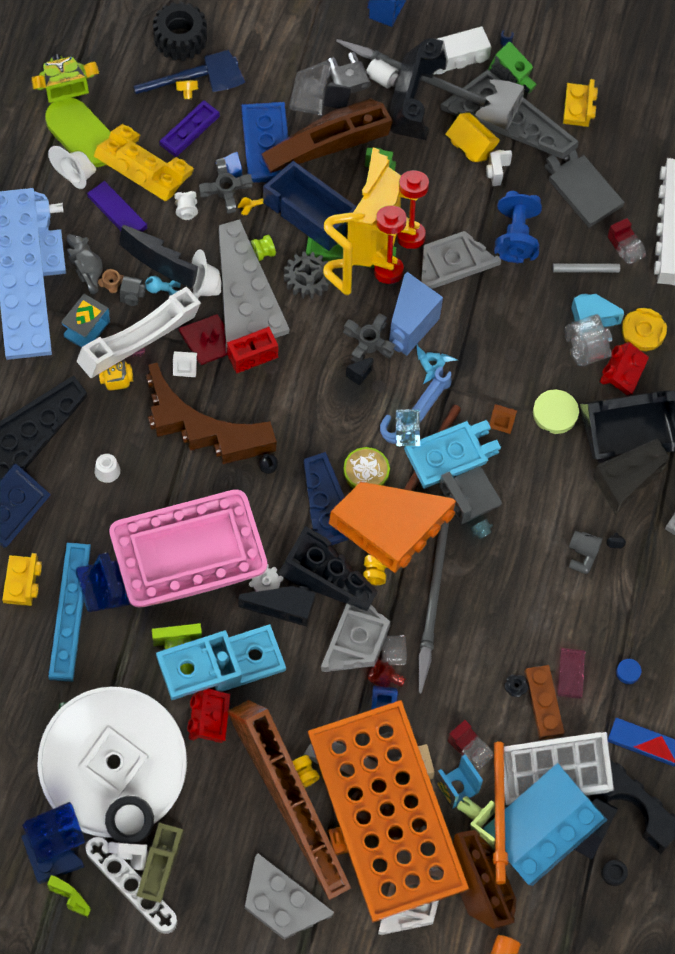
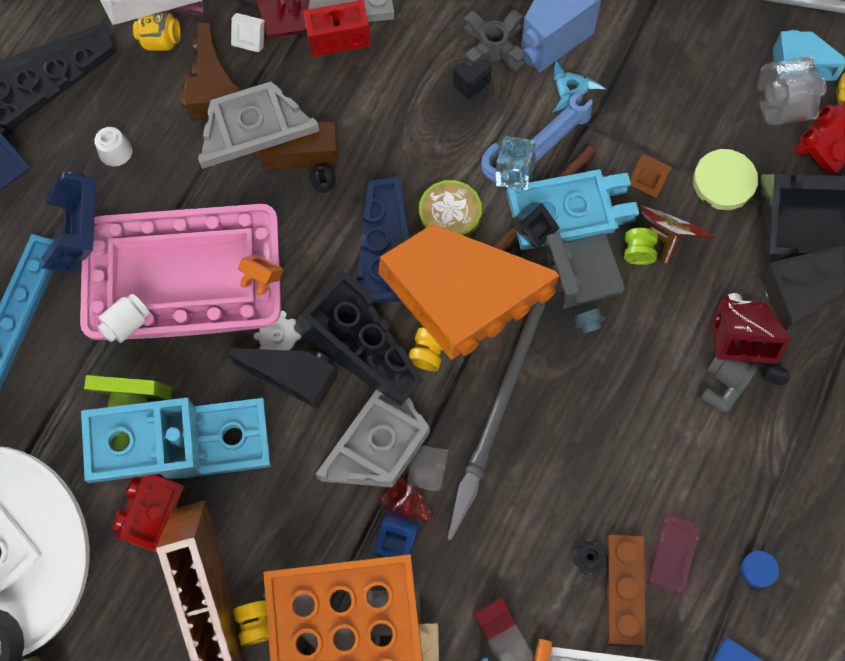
camera: 20 degrees right, 5 degrees up
clear blue bracket [75,553,131,612] -> none
none -> dark blue panel [41,172,96,274]
none -> white brick [97,294,150,343]
none -> light grey wing [198,81,319,169]
none -> orange tile [237,255,284,295]
none -> black slope [509,202,560,249]
none -> lime wheel [624,228,658,265]
none -> shield [639,205,715,264]
none -> dark red torso [711,293,791,364]

